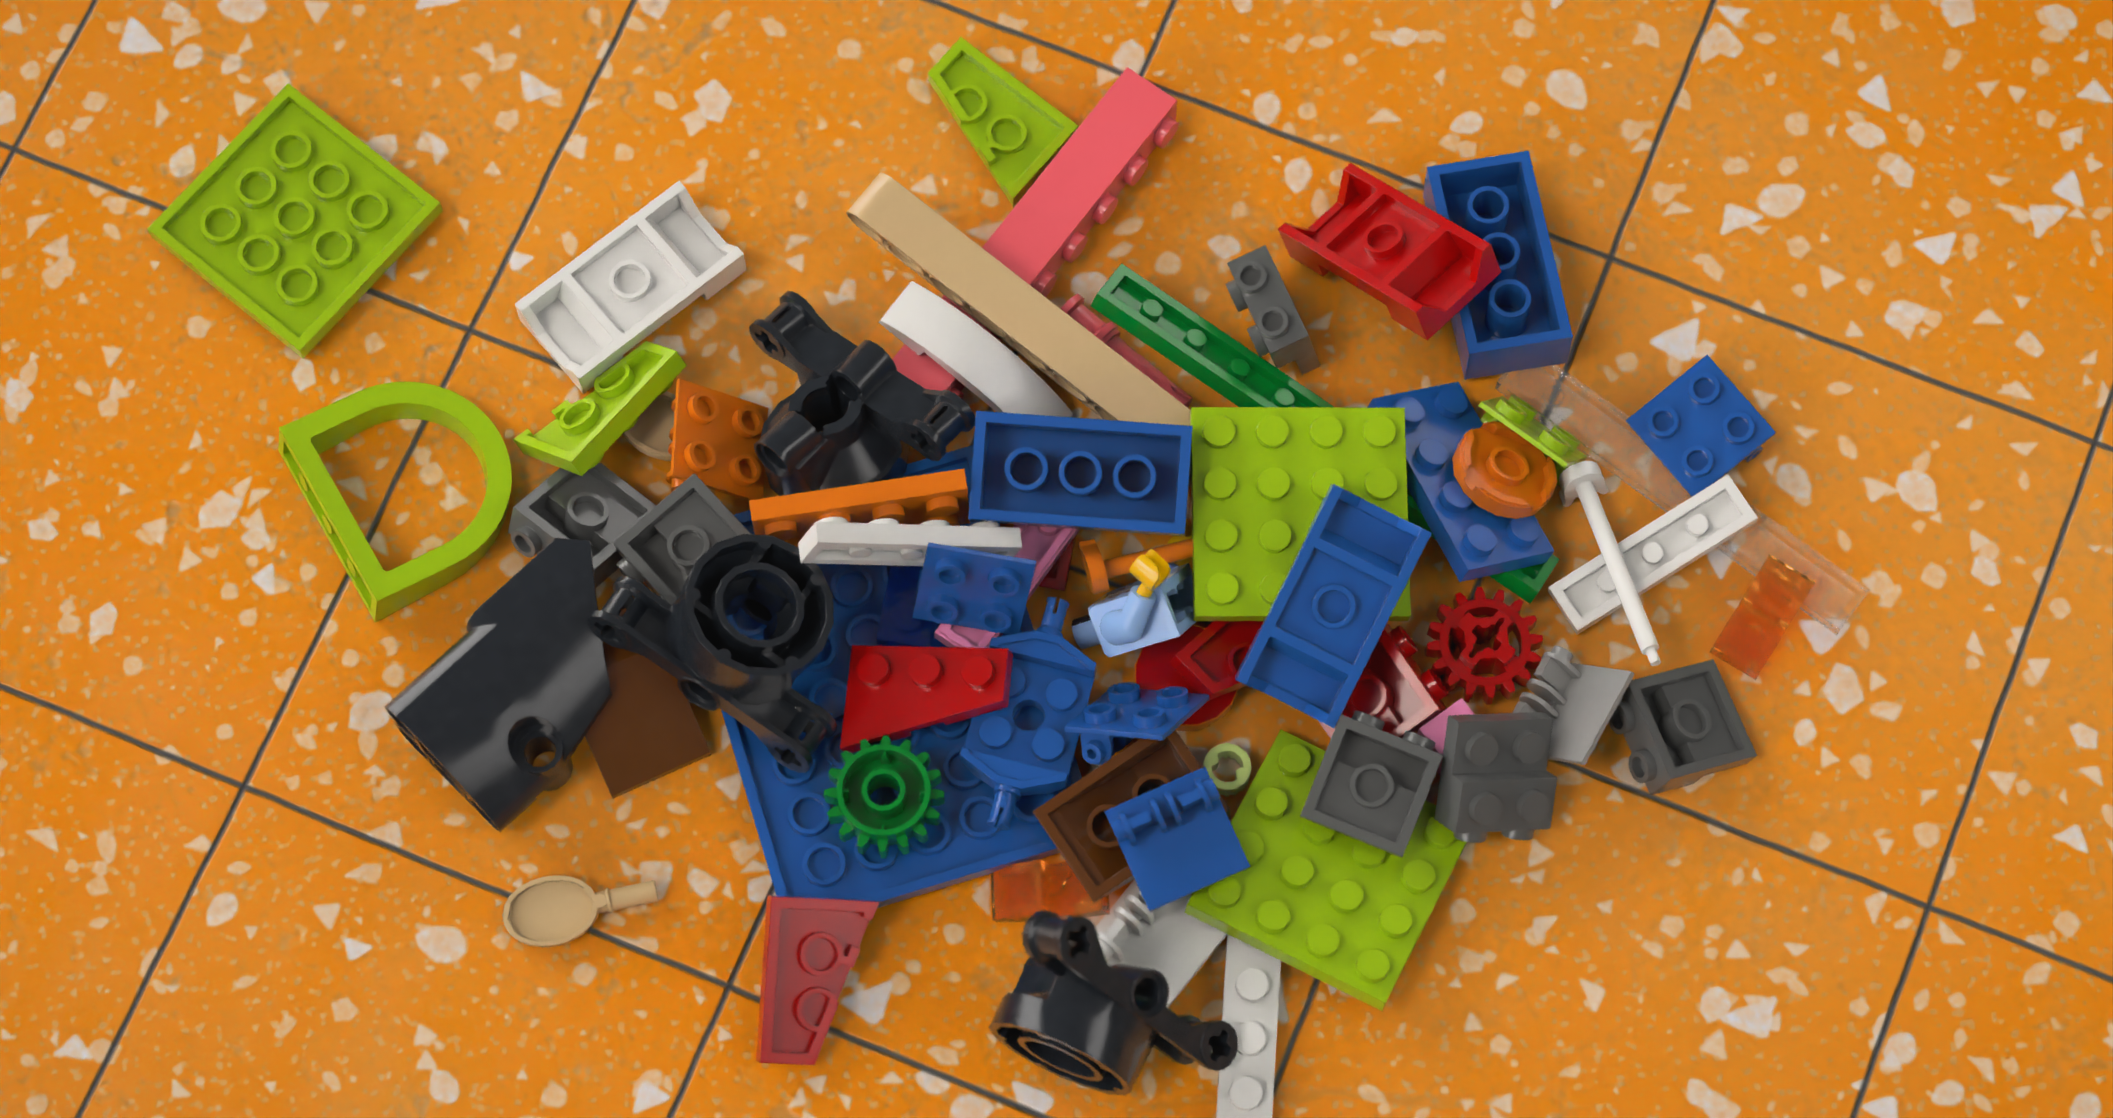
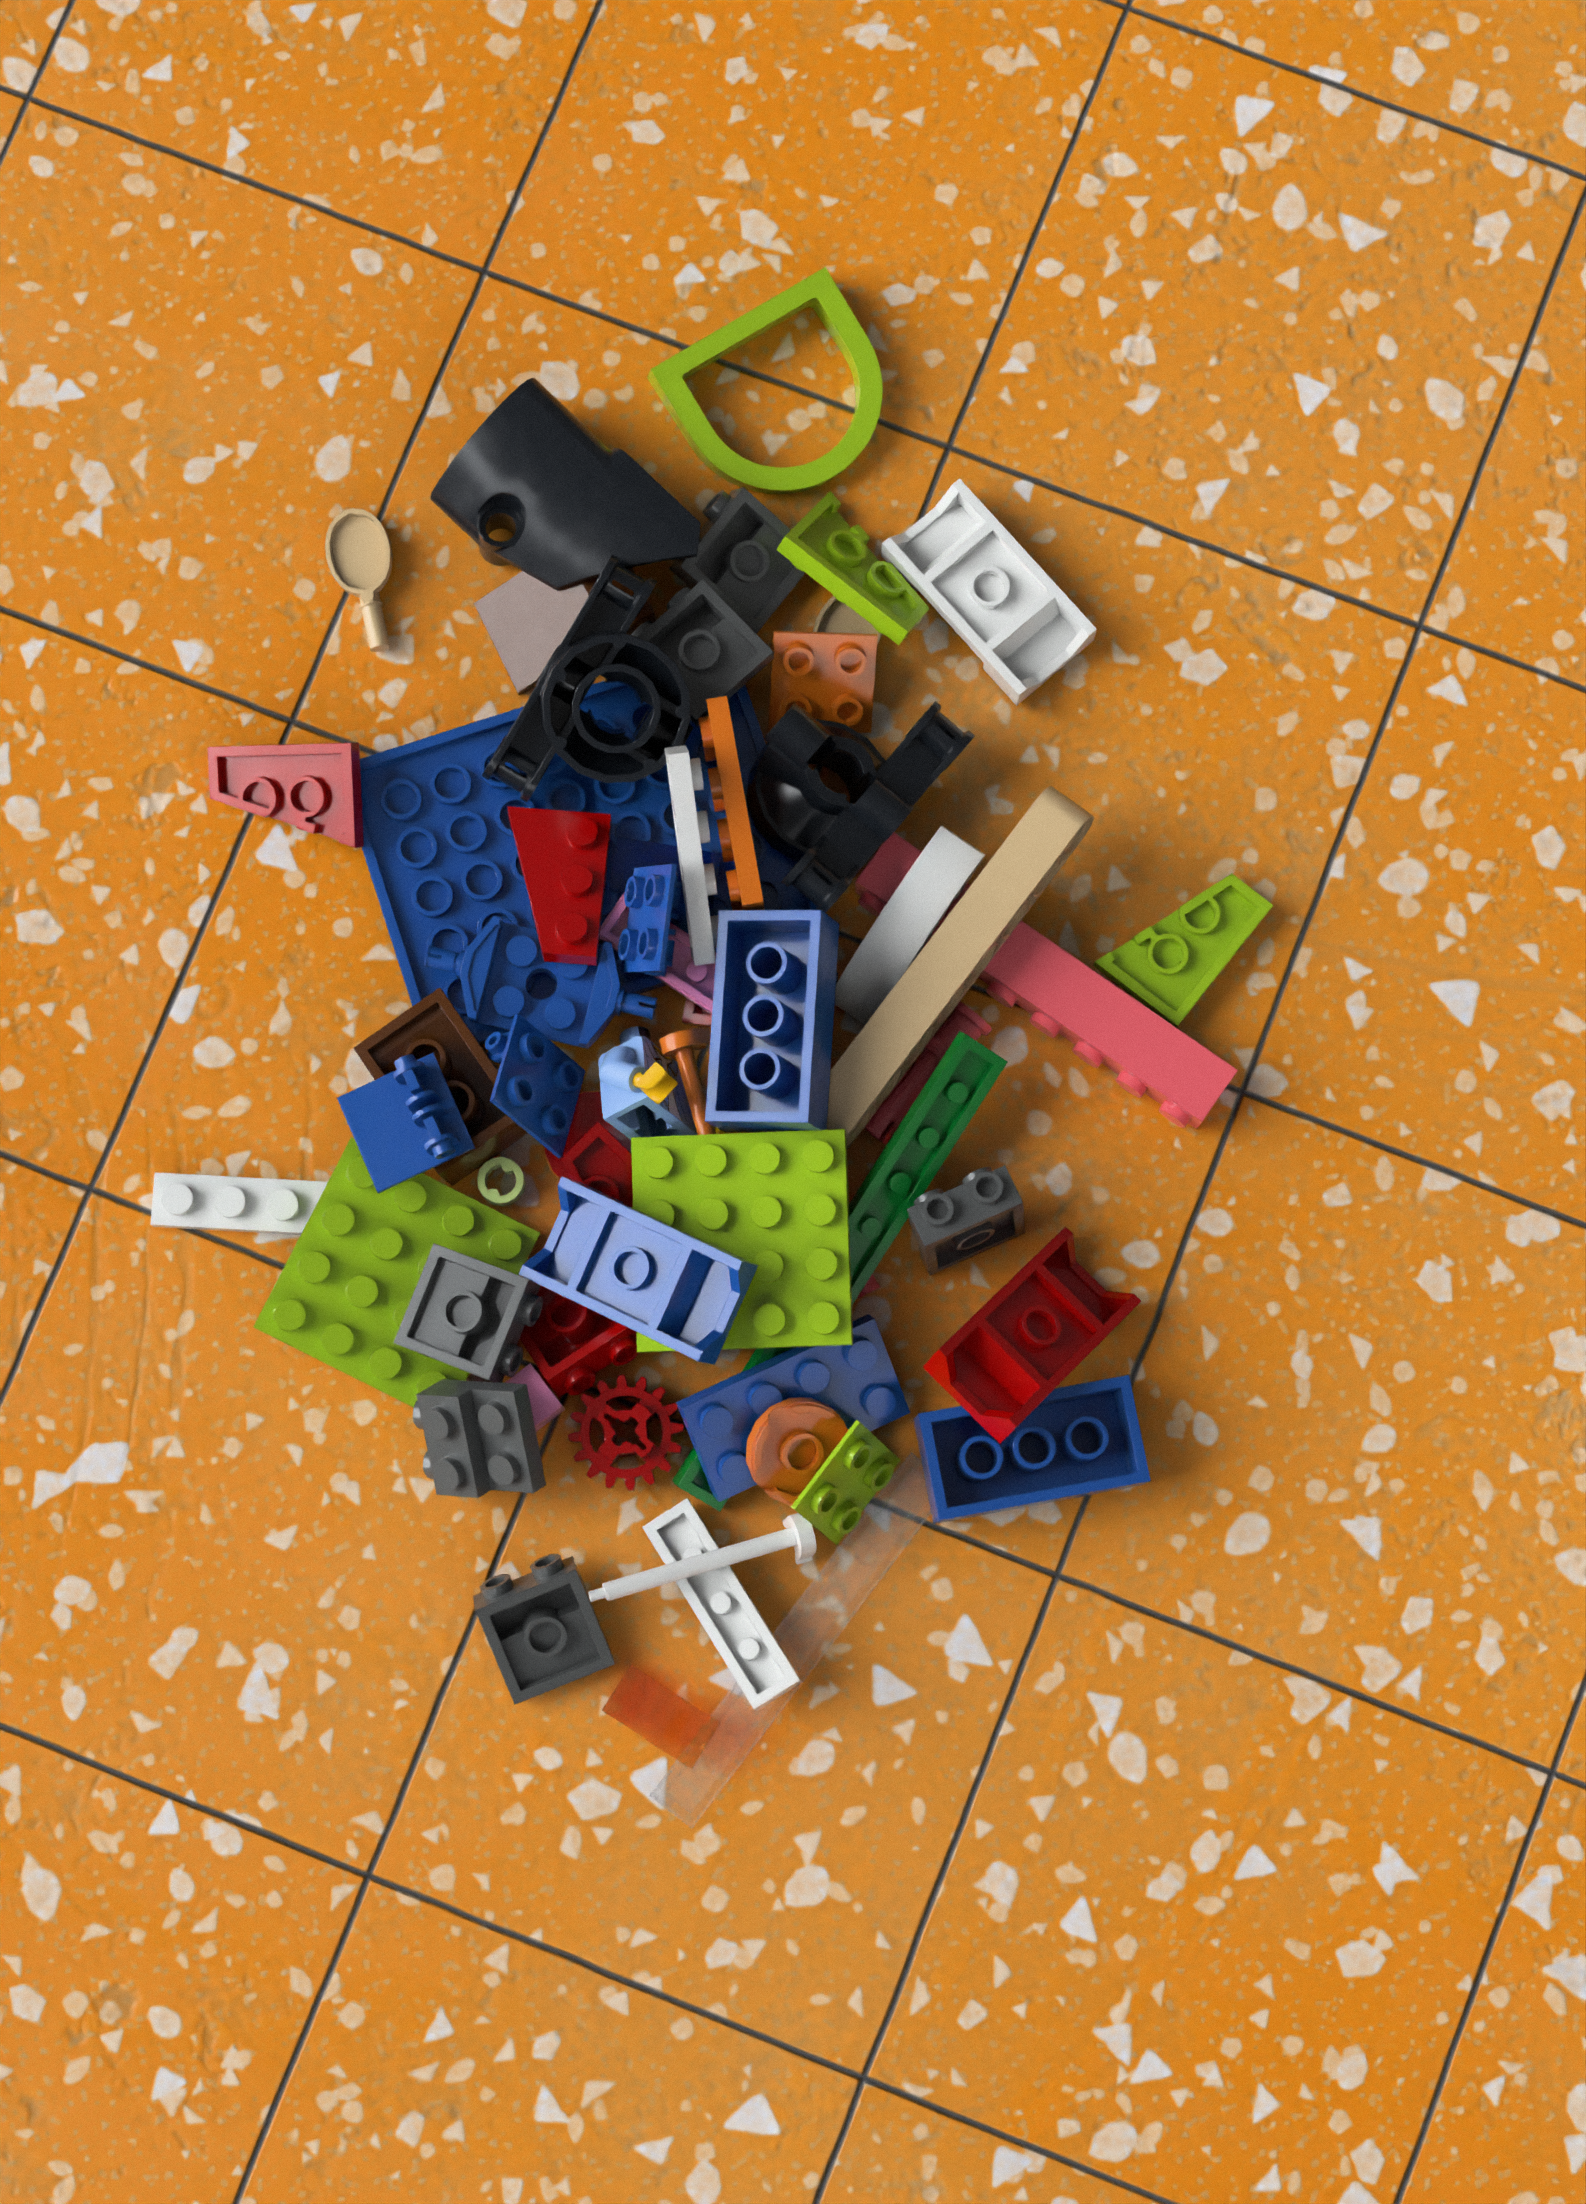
camera: 90 degrees right, 10 degrees up
lime plate [147,83,443,359] -> none
green gear [824,736,945,858] -> none
black piece [989,910,1238,1096] -> none
clear orange slope [991,860,1110,922] -> none
white hinge [1096,879,1227,1008] -> none
light grey hinge [1512,646,1635,765] -> none
blue hinge [1626,355,1776,497] -> none

